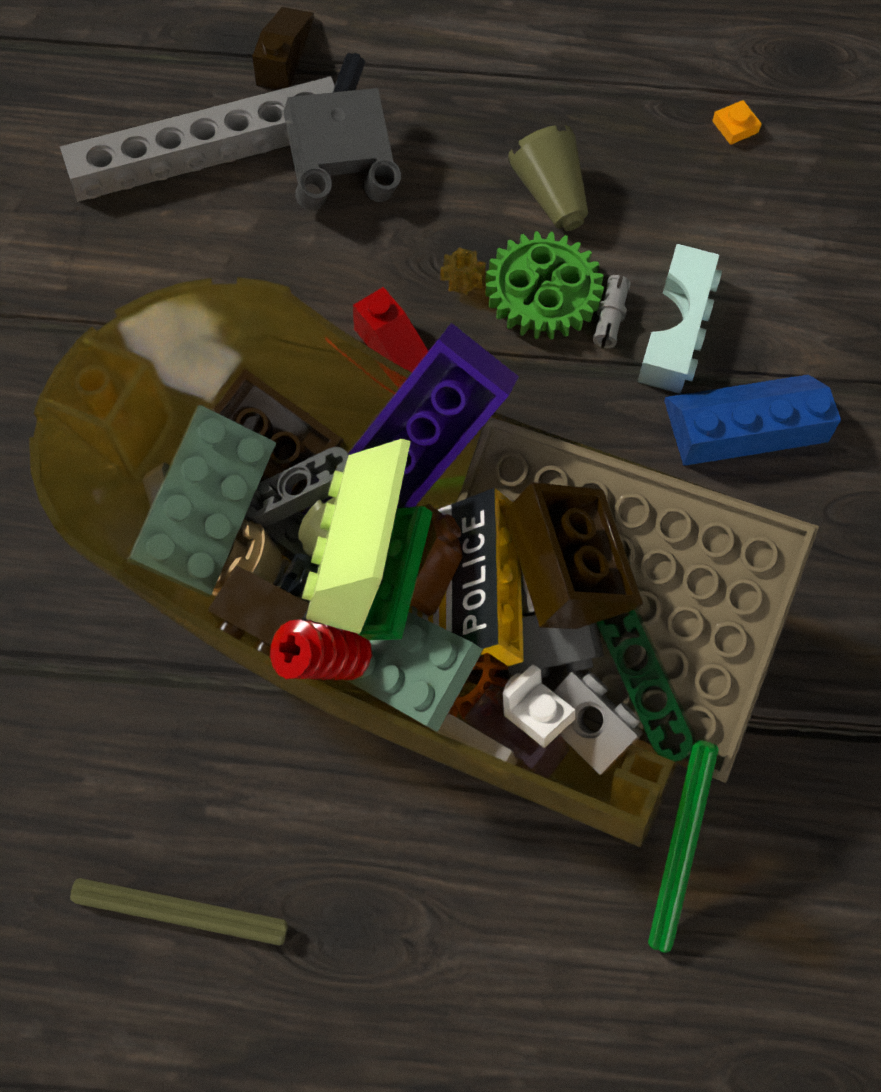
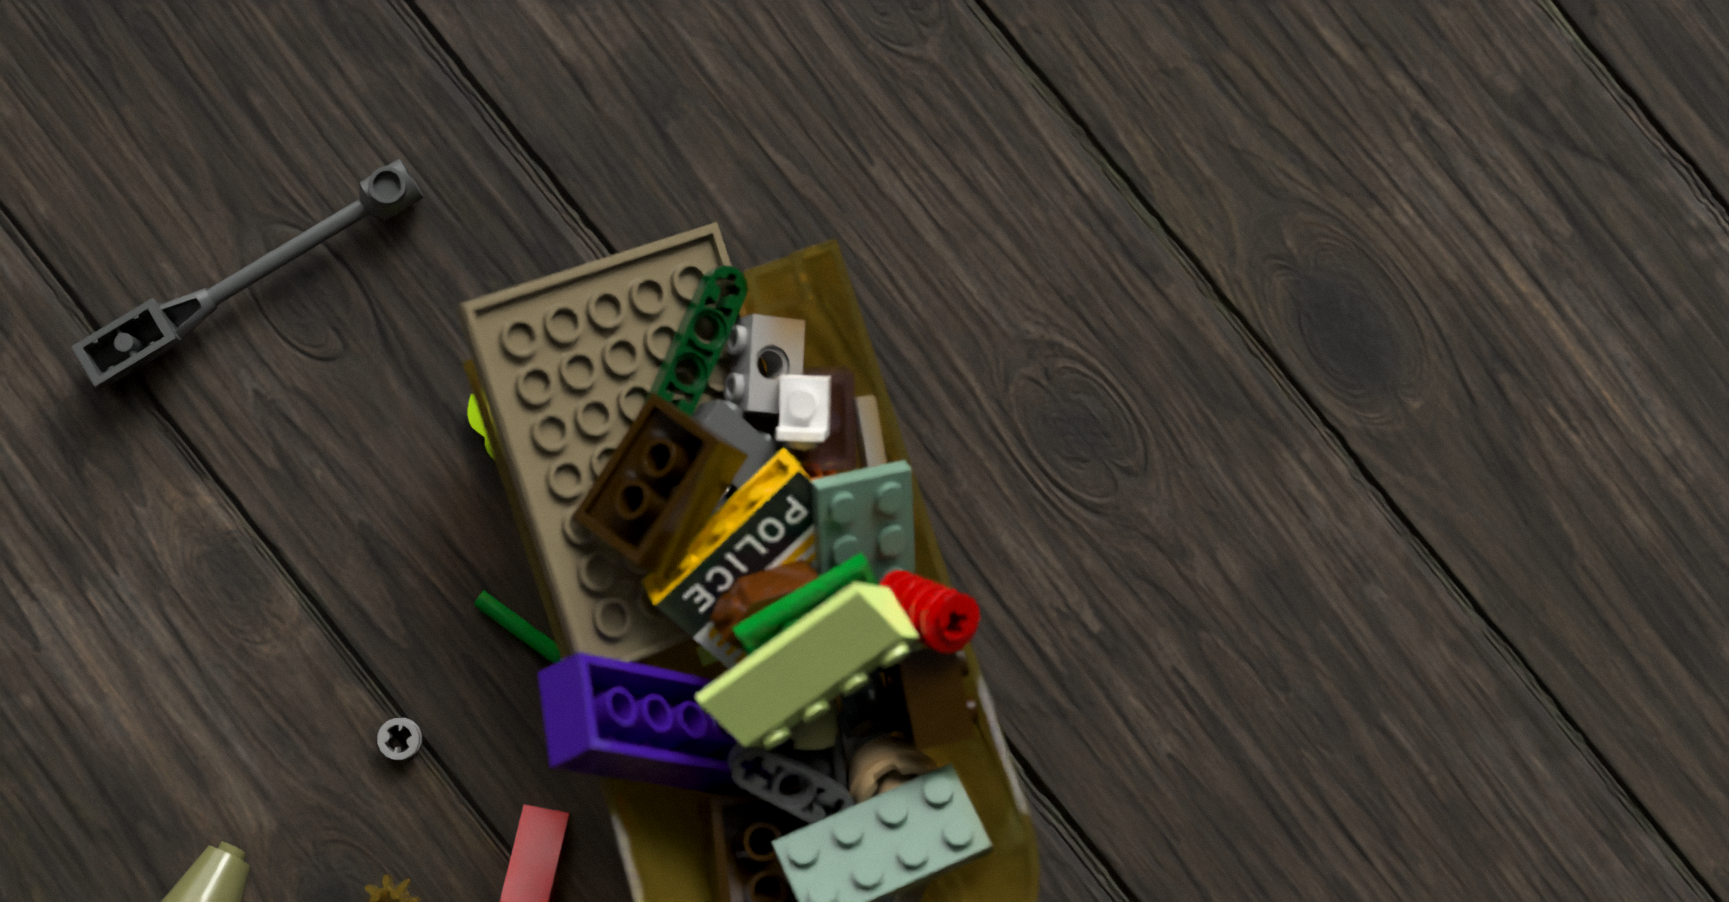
camera: 125 degrees left, 20 degrees up
olive axle [70,878,288,946] -> none
bright green gear [485,231,604,340] -> none
light grey pin [593,275,630,349] -> none
light aqua arch [637,244,722,394] -> none
green axle [648,740,719,953] -> none
blue slope [664,375,841,466] -> none
none -> light grey bush [377,718,422,760]

